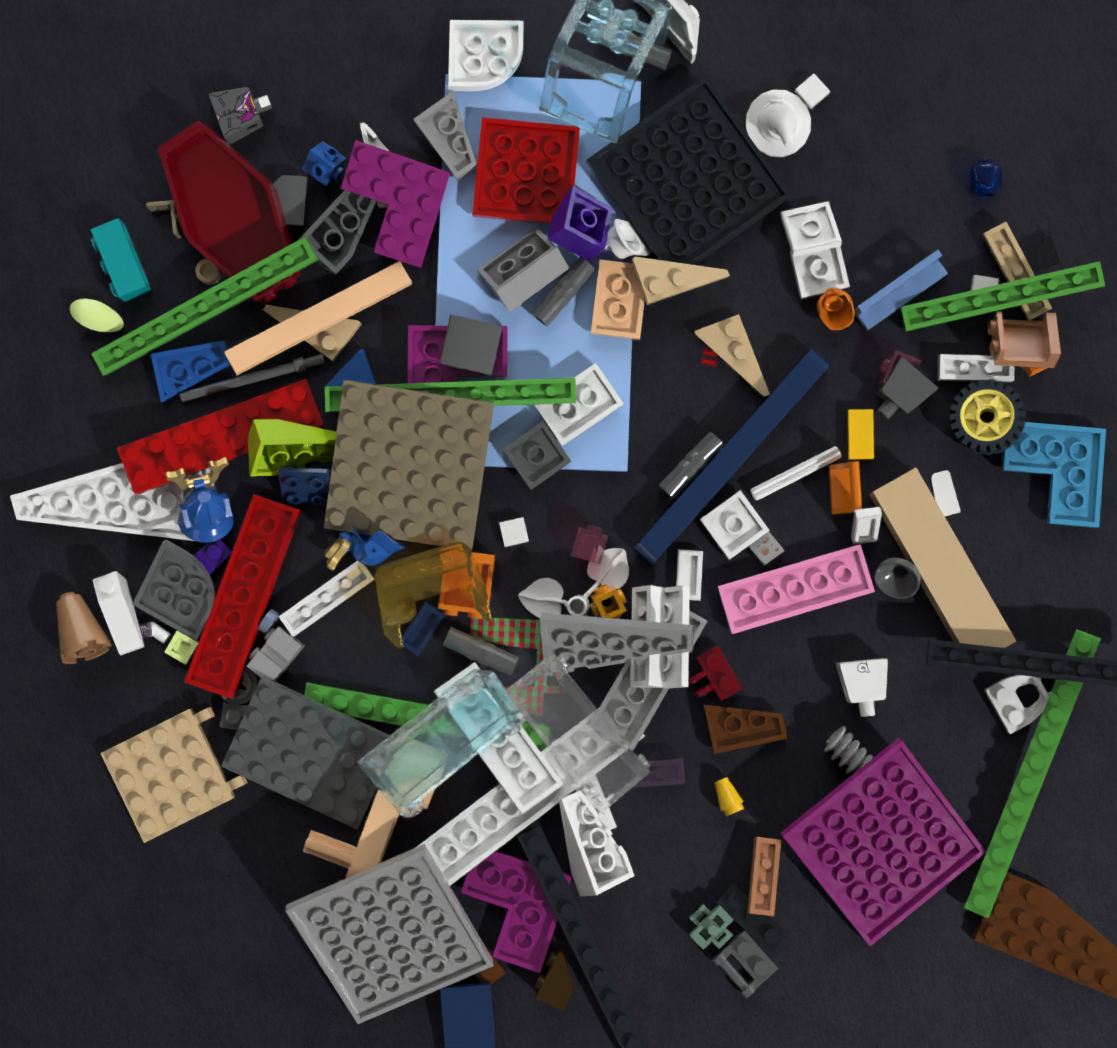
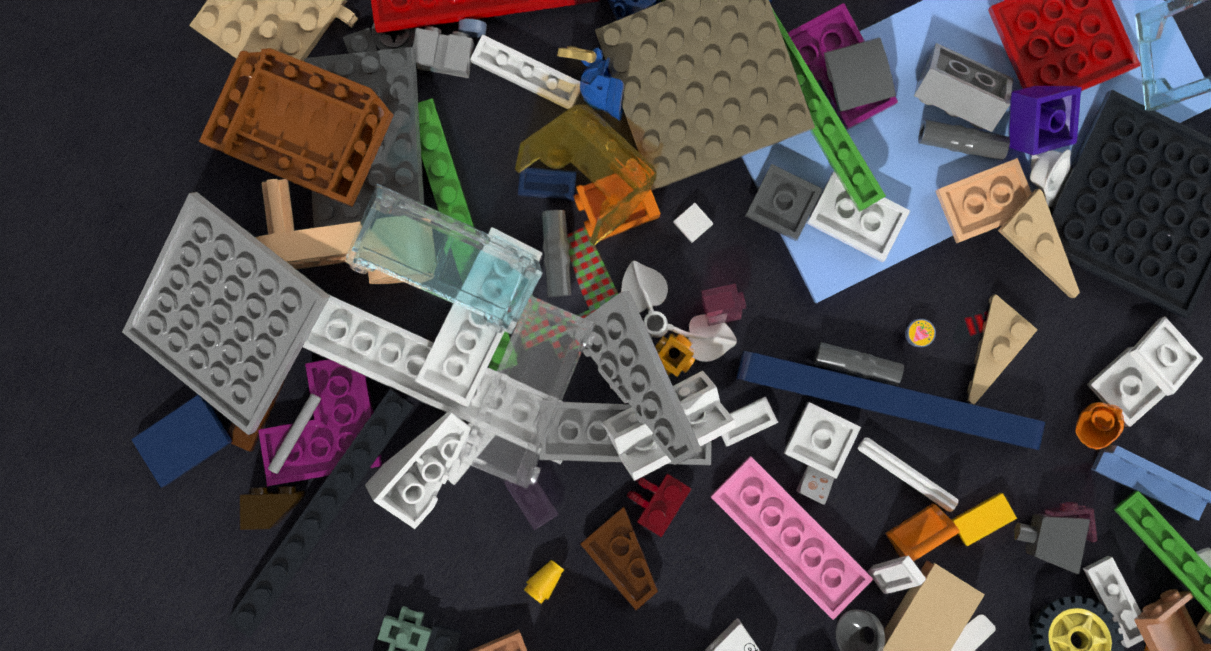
camera: 65 degrees right, 0 degrees up
none -> dark orange slope [199,48,394,207]
none -> light grey bar [268,393,321,474]
none -> tile [905,319,936,347]

